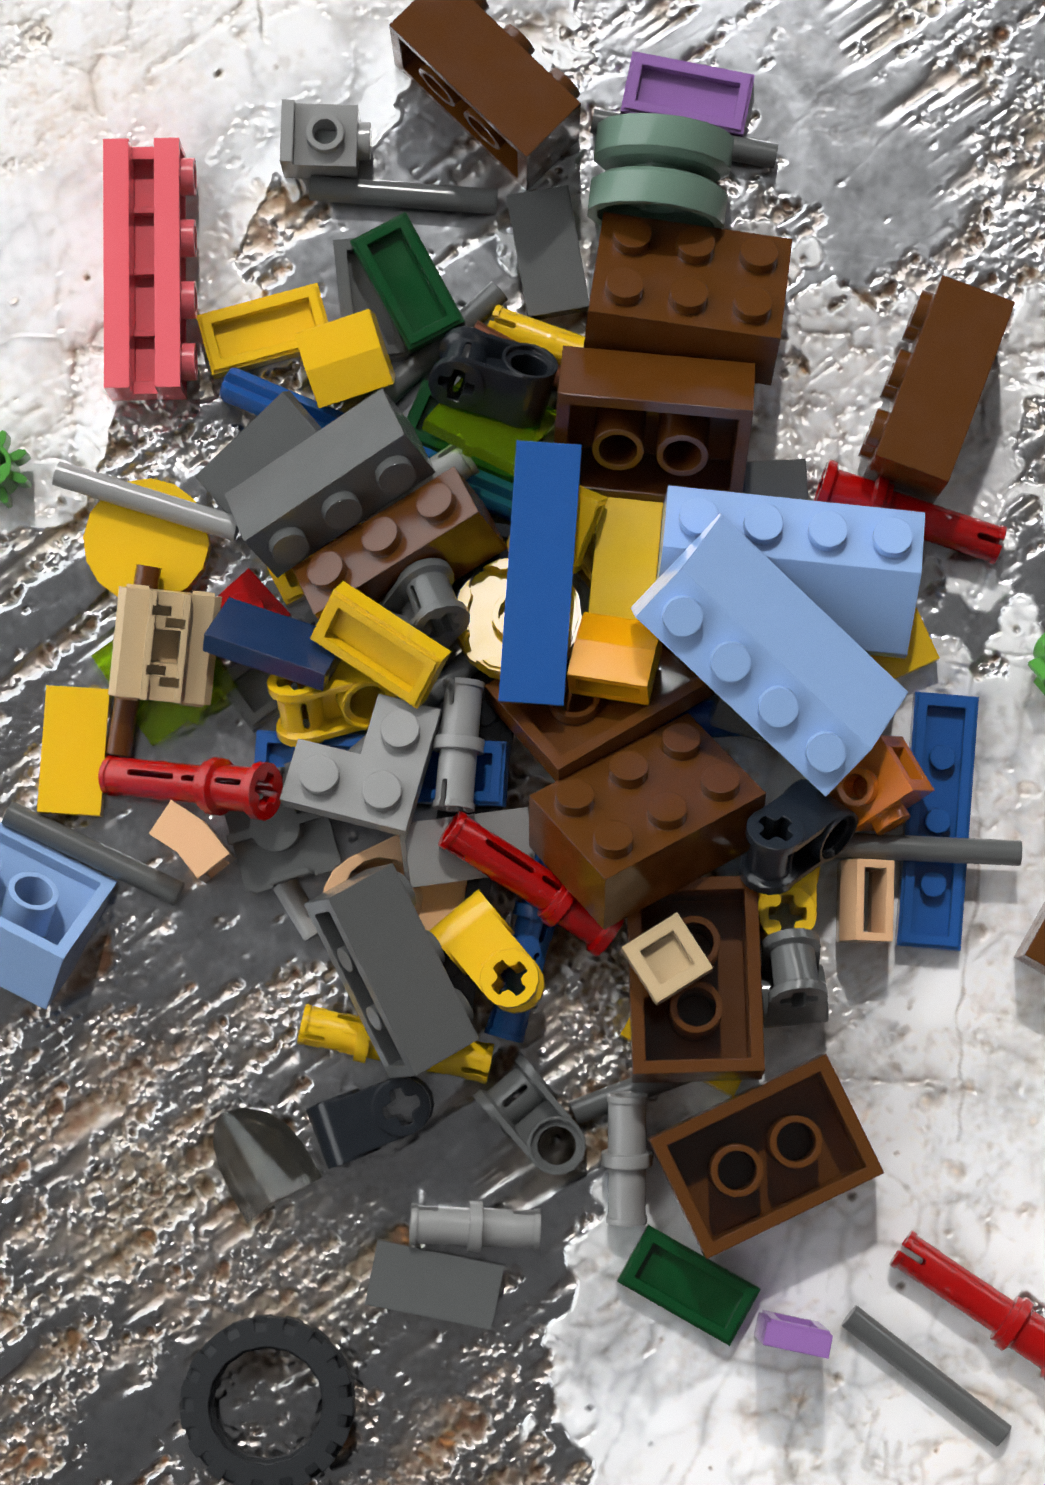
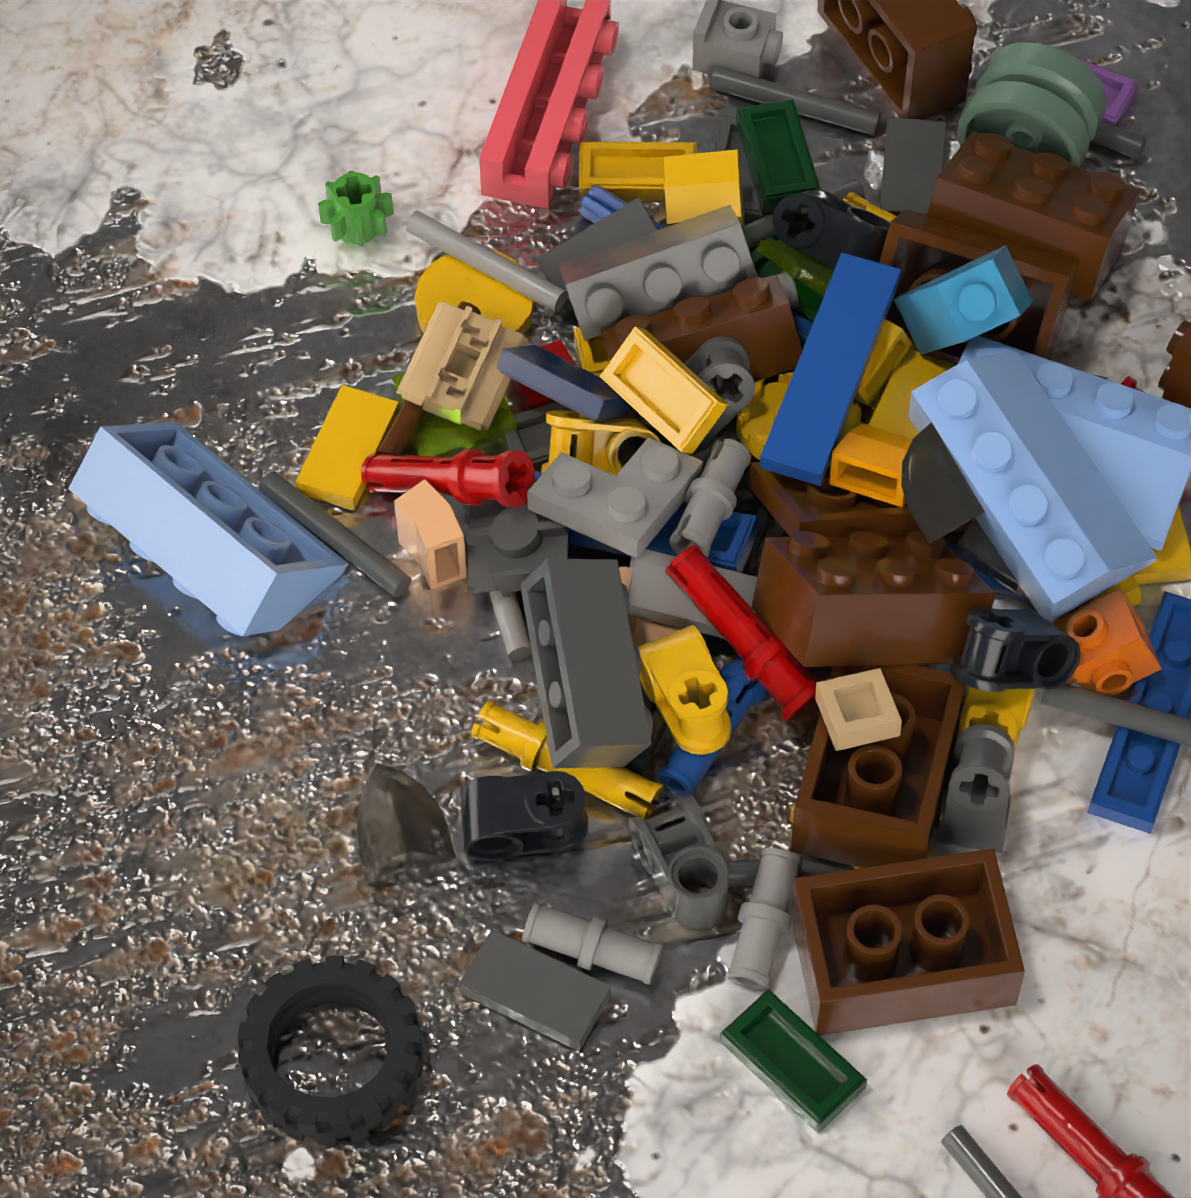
camera: 15 degrees right, 25 degrees down
medium lavender tile [754,1310,833,1359] -> none
light nougat piece [835,859,895,944] -> none
none -> dark azure slope [893,245,1033,355]
none -> clear smoke brick [901,422,985,544]

